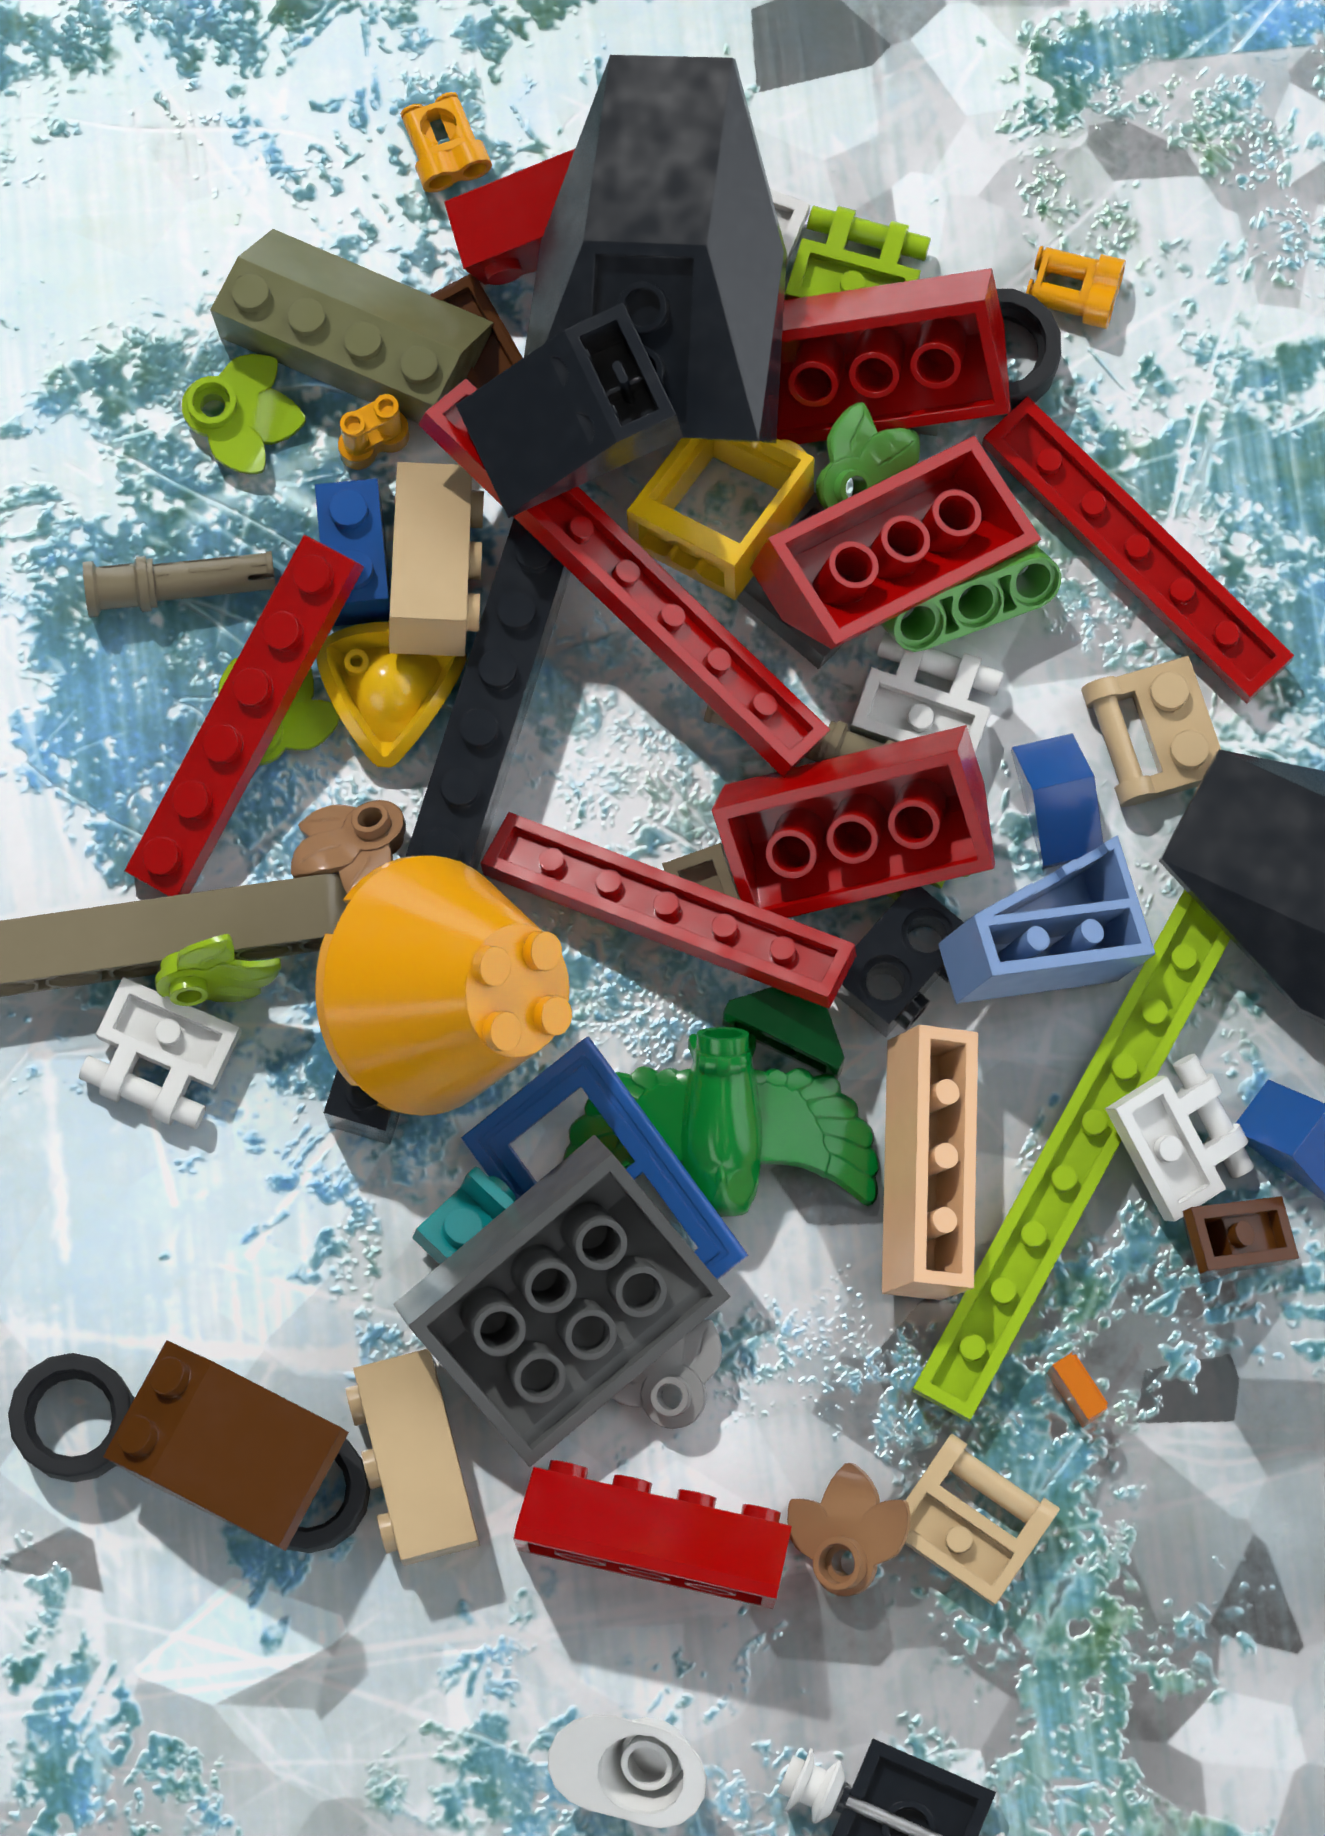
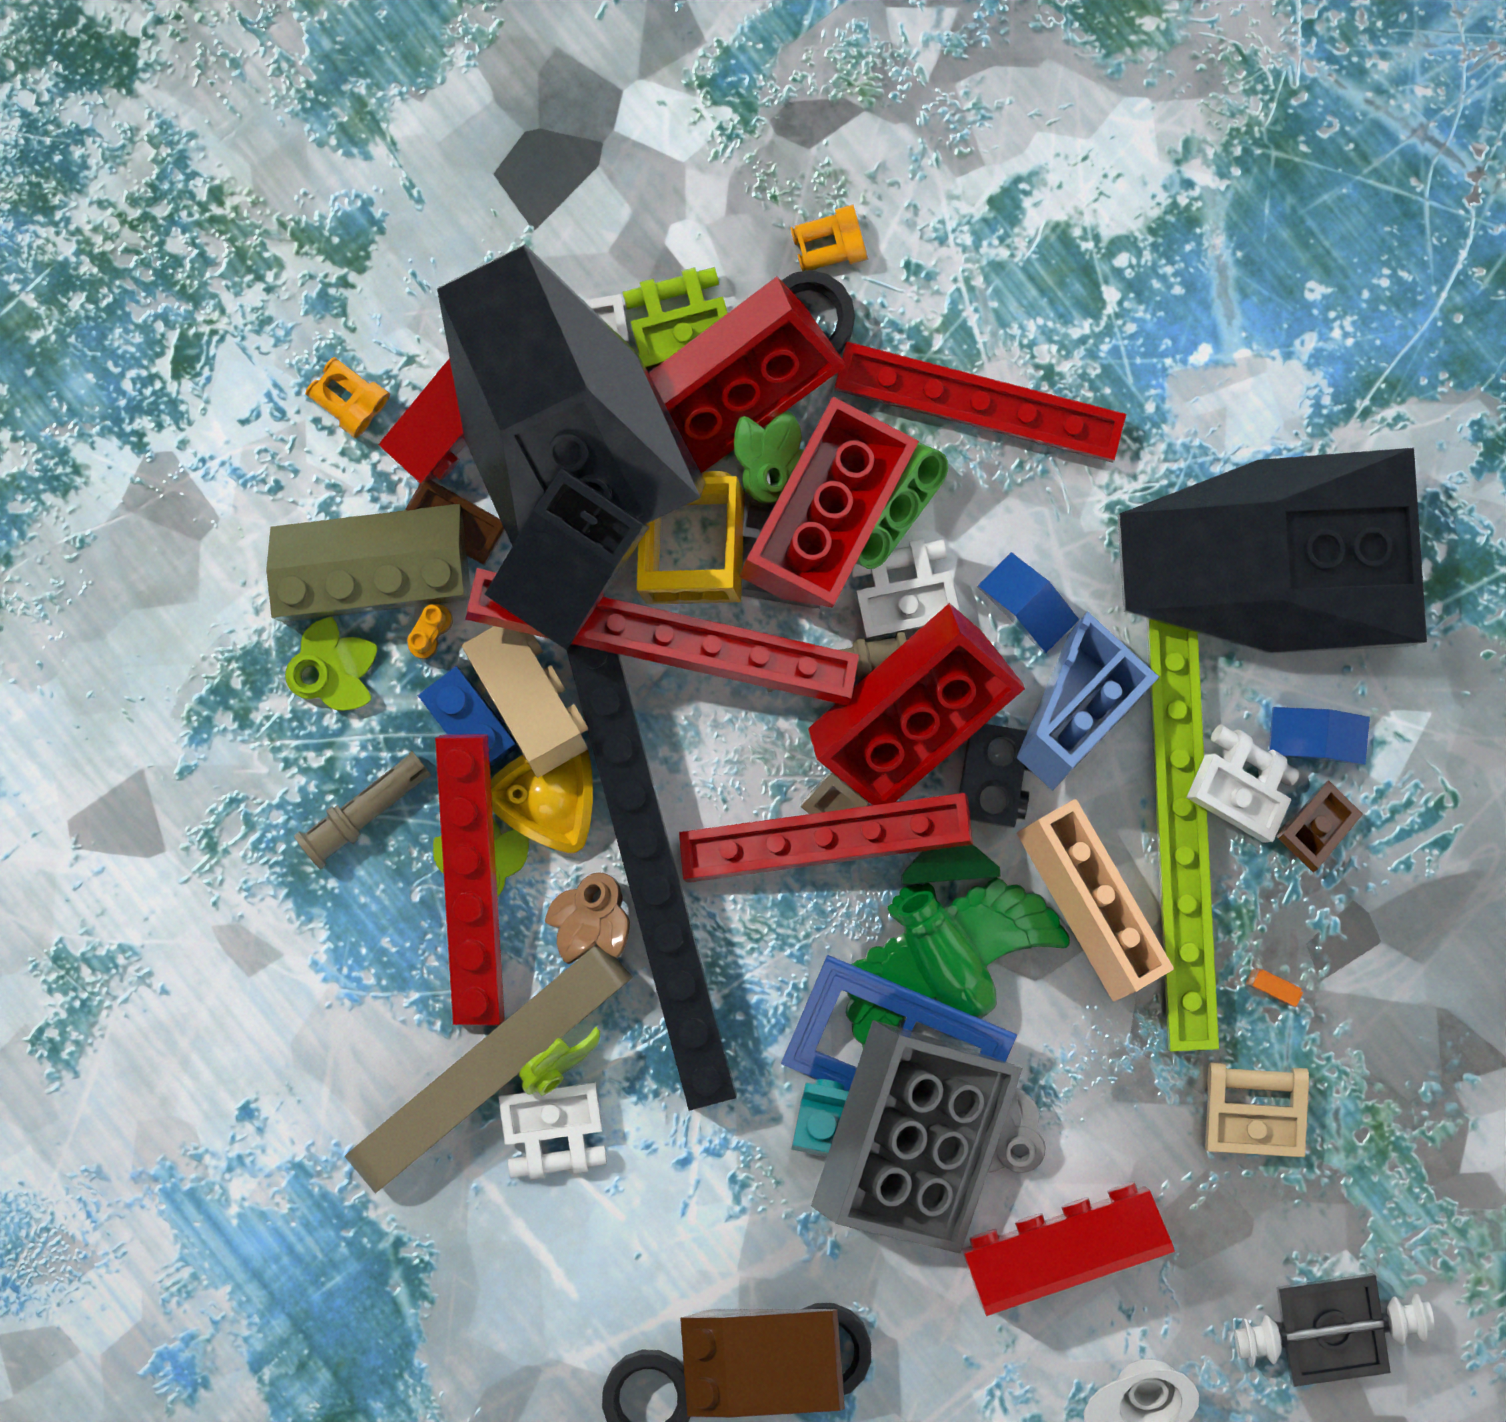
camera: 25 degrees left, 10 degrees up
light orange cone [315,855,572,1116] -> none
tan brick [345,1349,480,1566] -> none
medium nougat plate [787,1463,911,1596] -> none
tan plate [1081,655,1221,807] -> none

